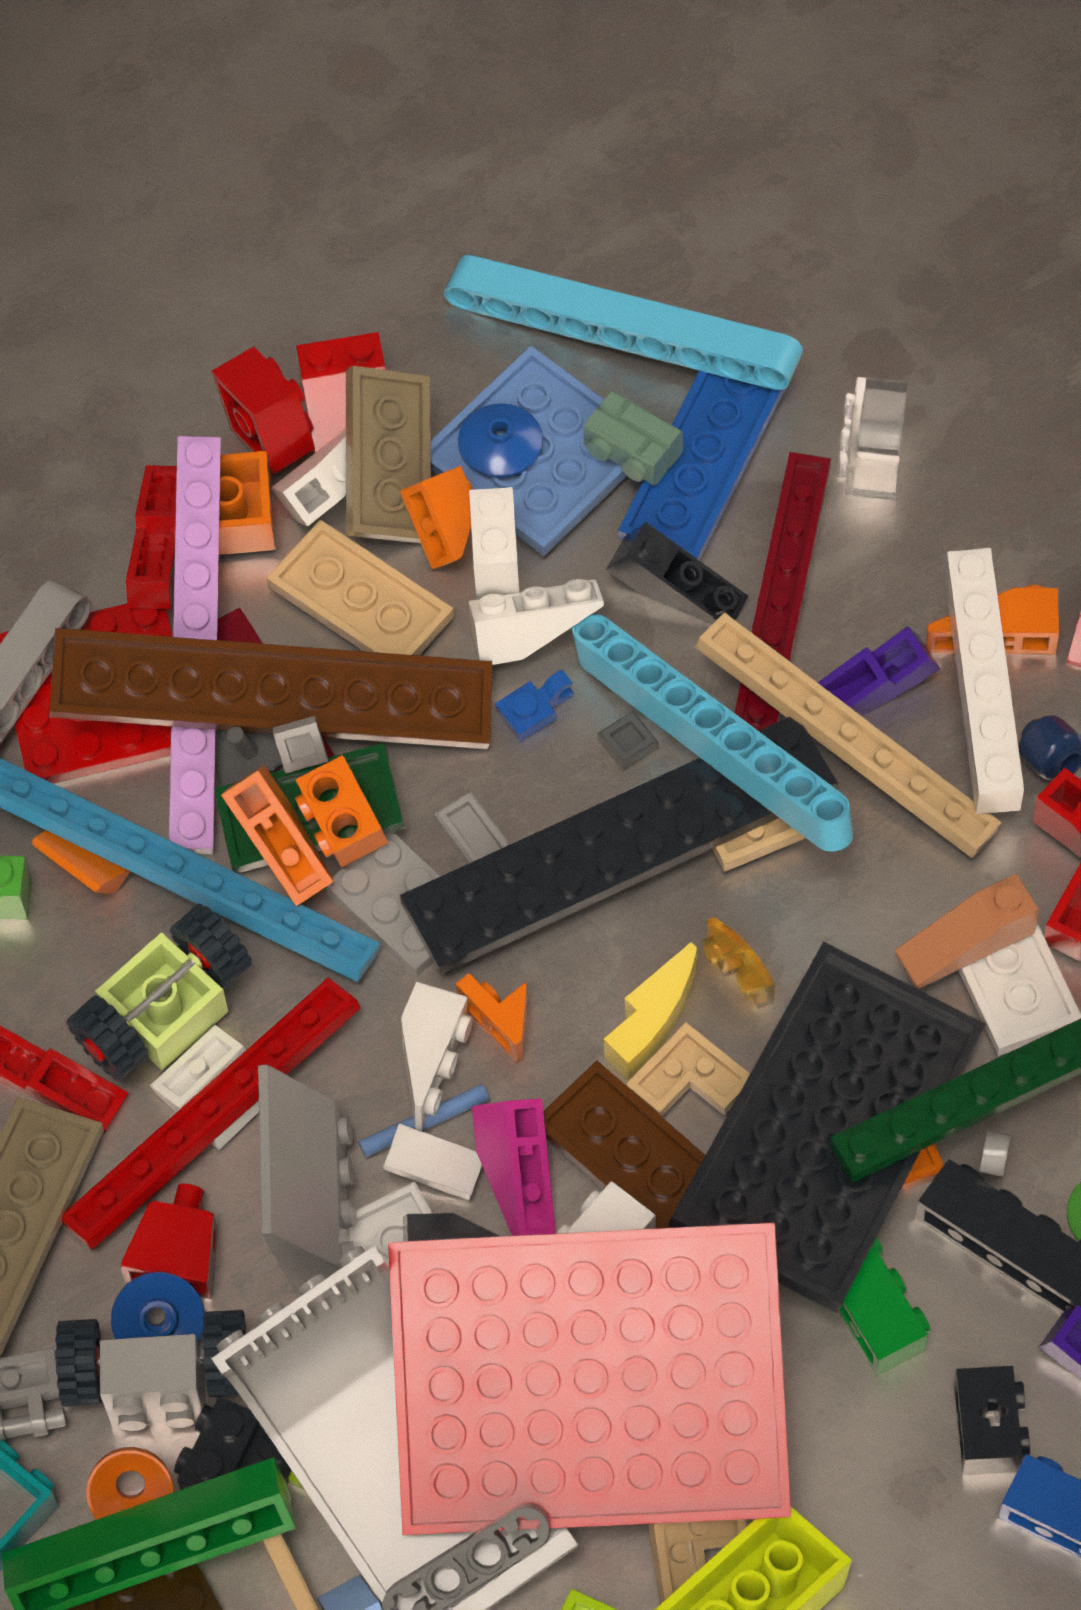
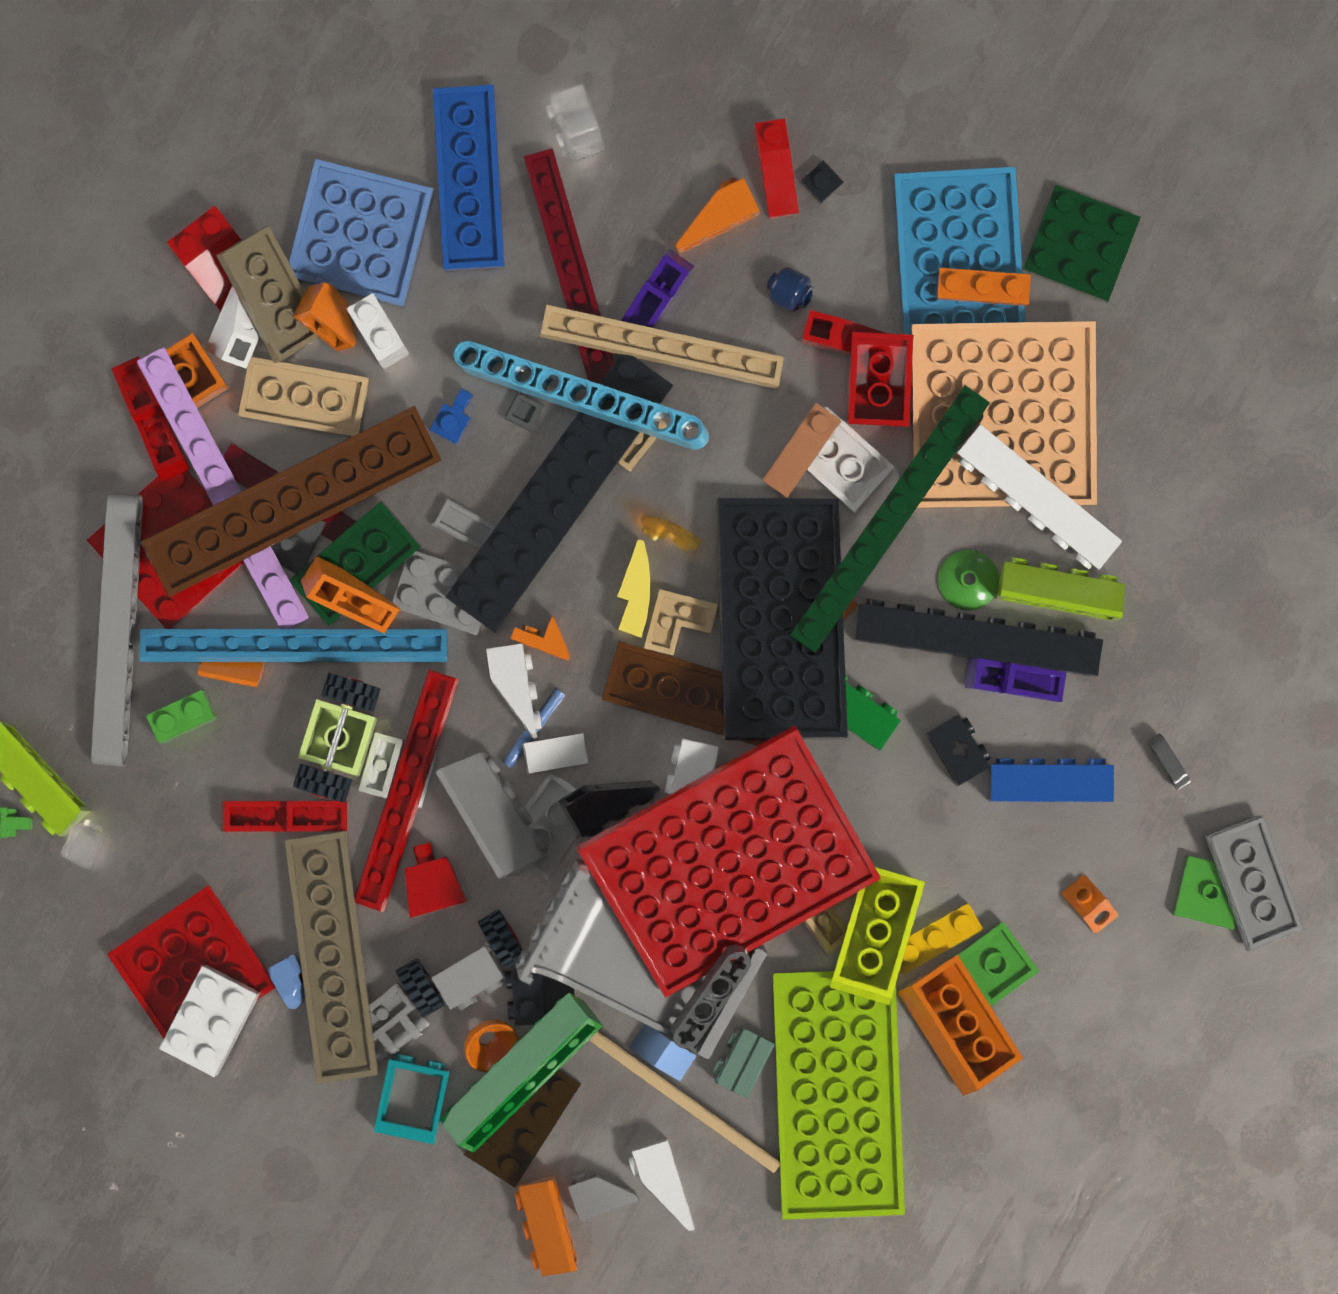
camera: 30 degrees left, 25 degrees up
blue dish [111,1272,204,1342] -> none
red brick [211,346,315,474] -> none
light grey plate [273,716,328,773] -> none
orange brick [295,755,388,868] -> none
medium azure beam [444,255,803,390] -> none
blue dish [458,403,543,478] -> none
white slope [468,579,604,665] -> none
dark pink slope [472,1098,556,1236] -> none
sand green brick [584,391,683,485] -> none
black slope [606,522,748,624] -> none
white brick [944,548,1024,814] -> none
light grey beam [979,1130,1011,1177] -> none

